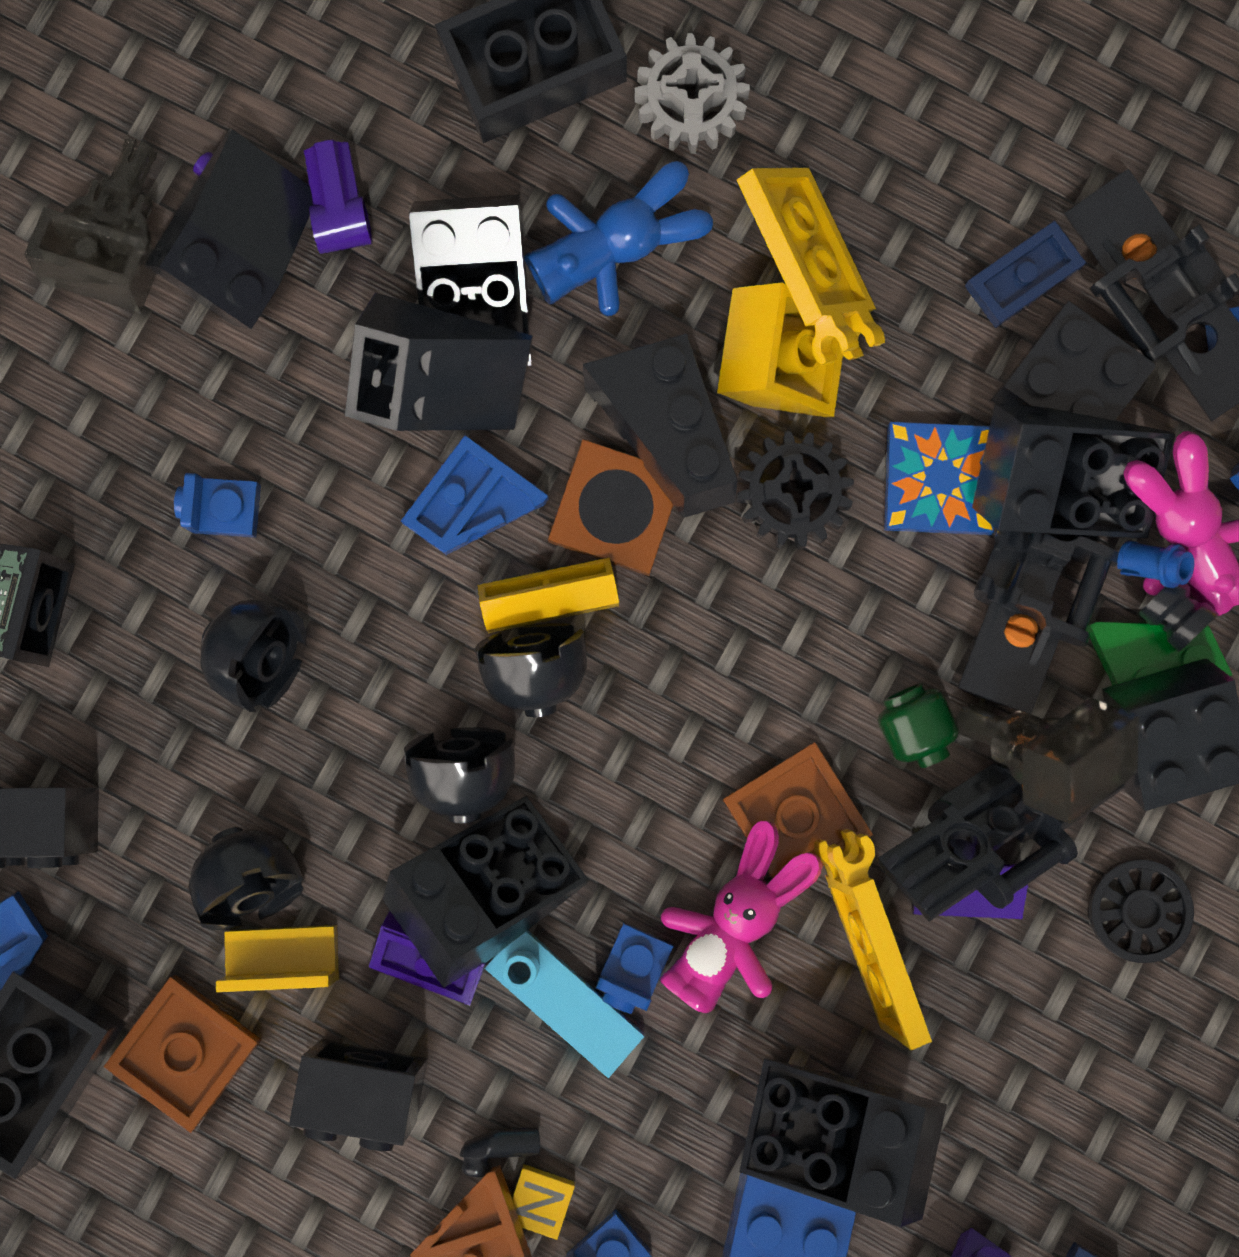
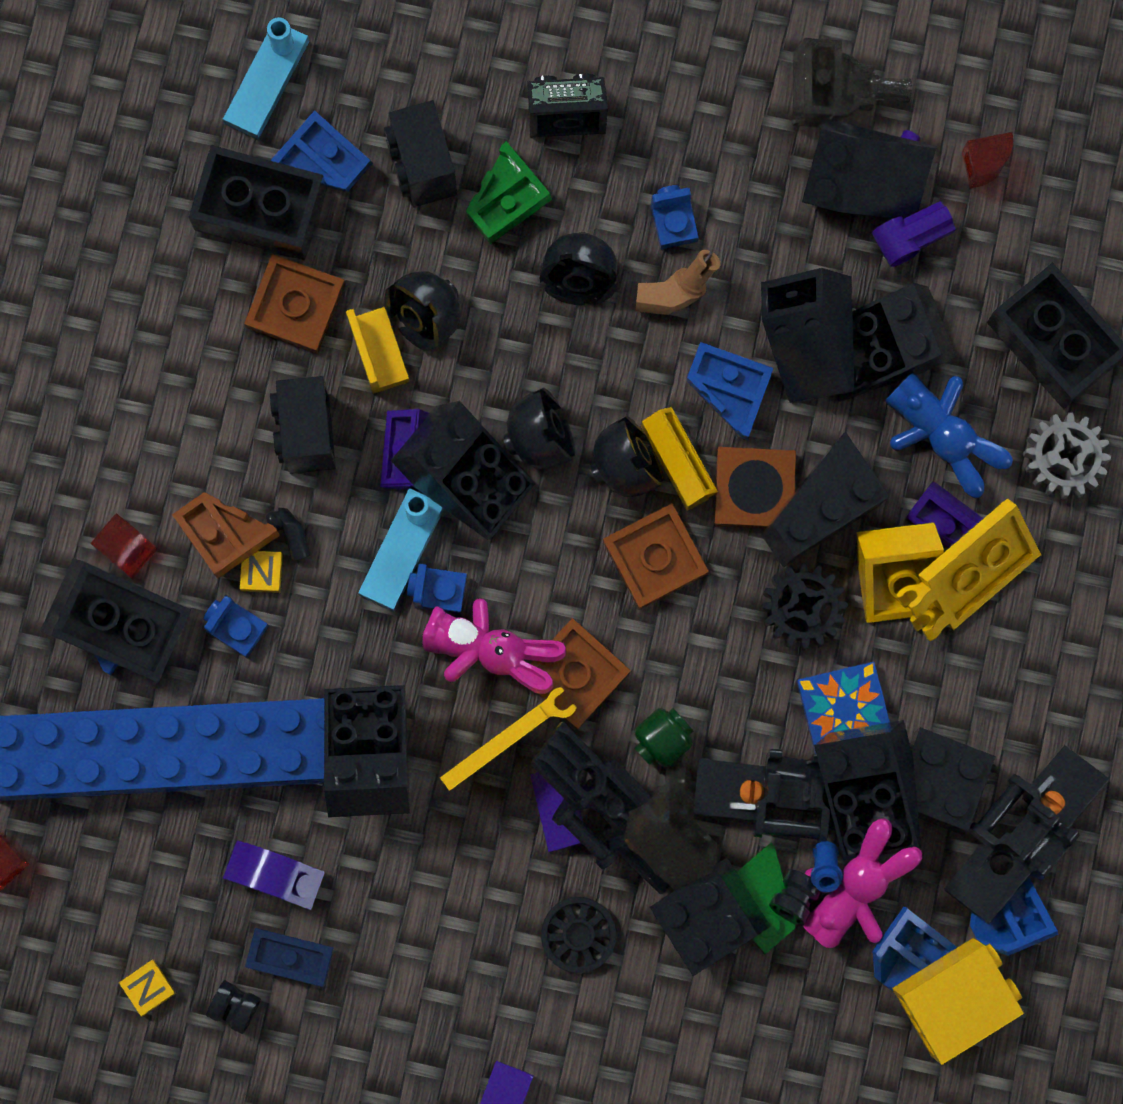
camera: 70 degrees right, 5 degrees down
dark blue plate [965,220,1086,328] -> none
none -> green wing [466,141,552,245]
none -> dark orange tile [602,503,709,610]
none -> medium nougat arm [635,250,721,315]
none -> dark purple slope [906,482,984,549]
none -> clear red brick [962,132,1013,189]

